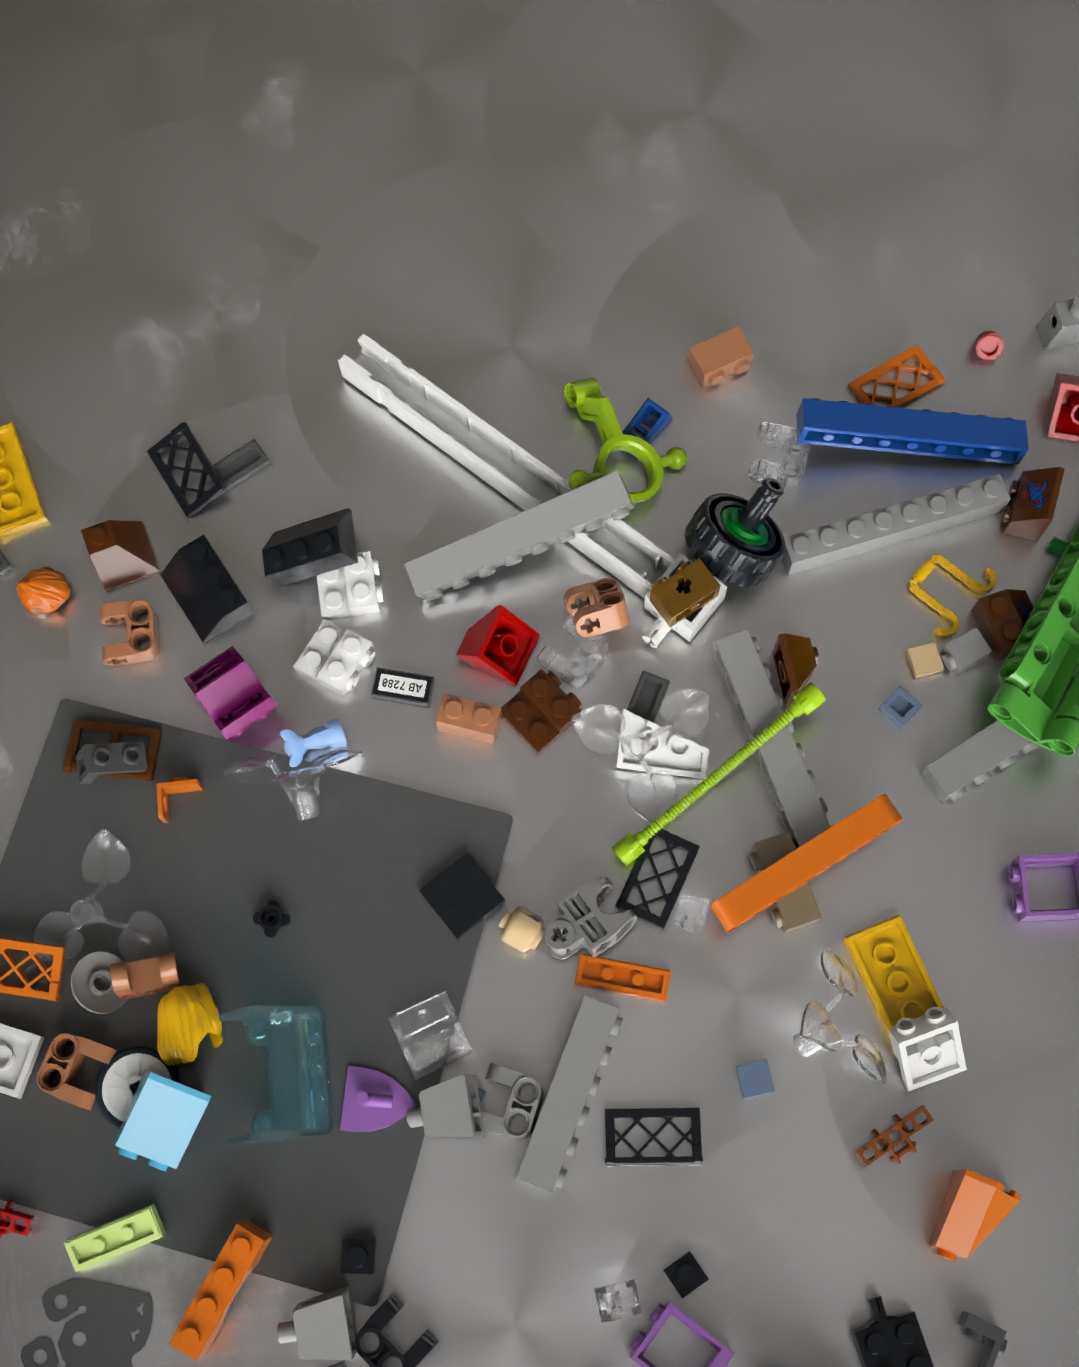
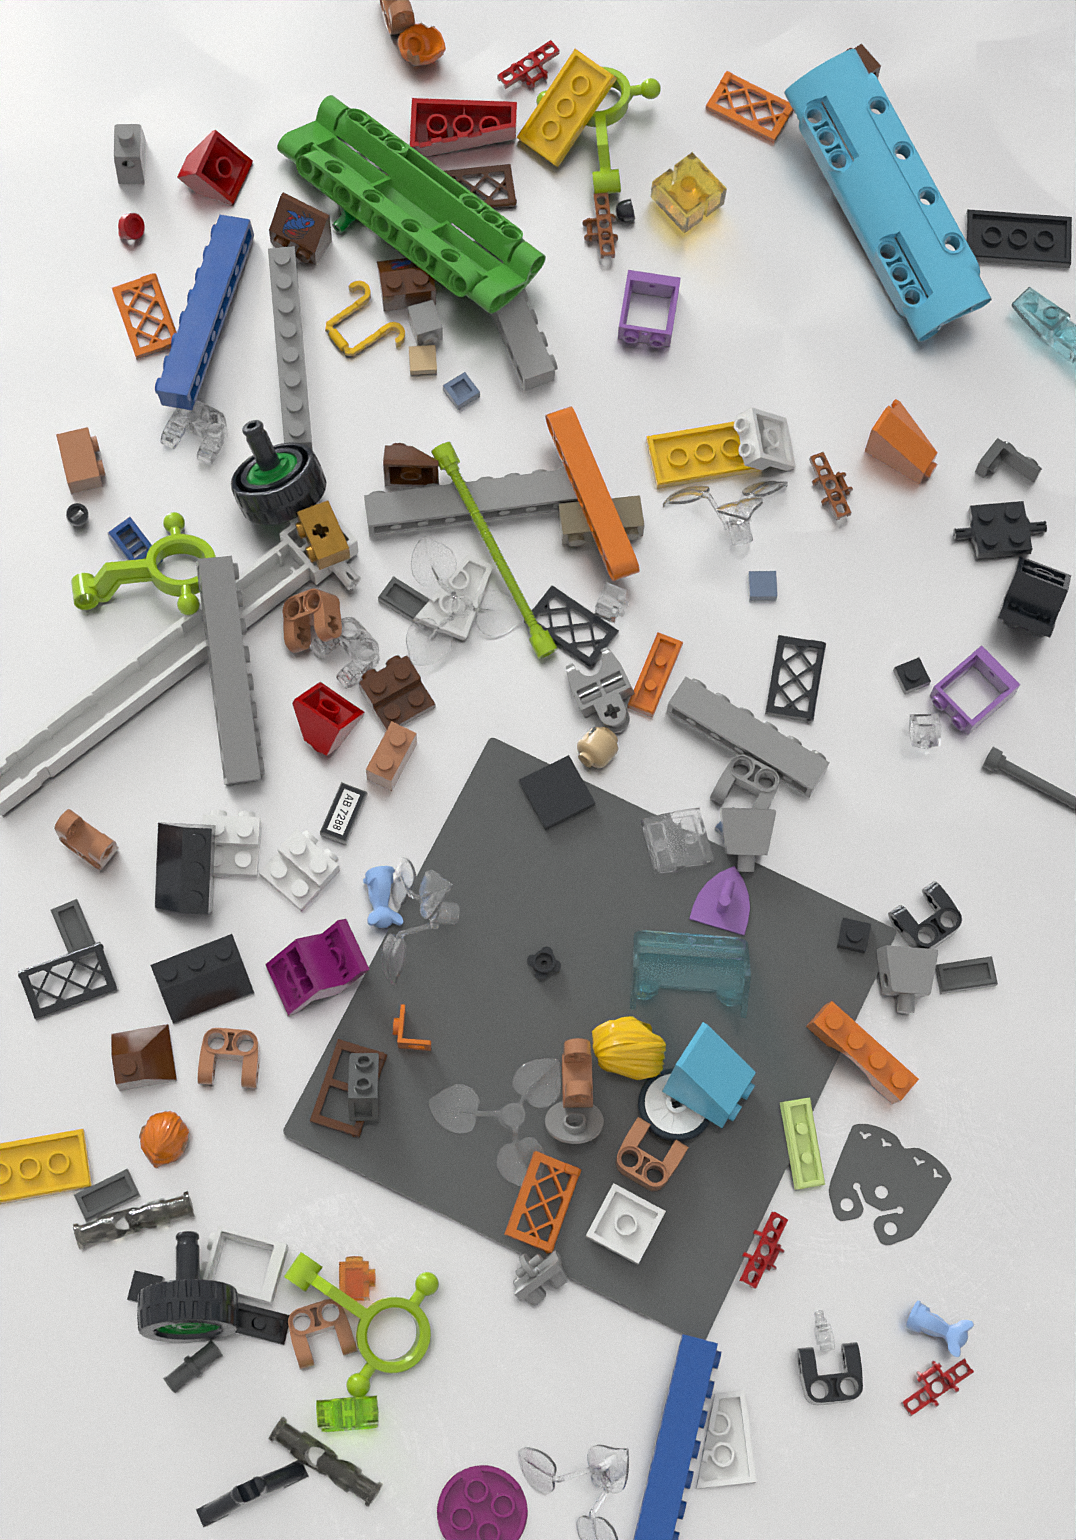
camera: 85 degrees left, 0 degrees up
none -> nougat piece [54,809,119,870]
none -> black hinge [66,503,88,526]

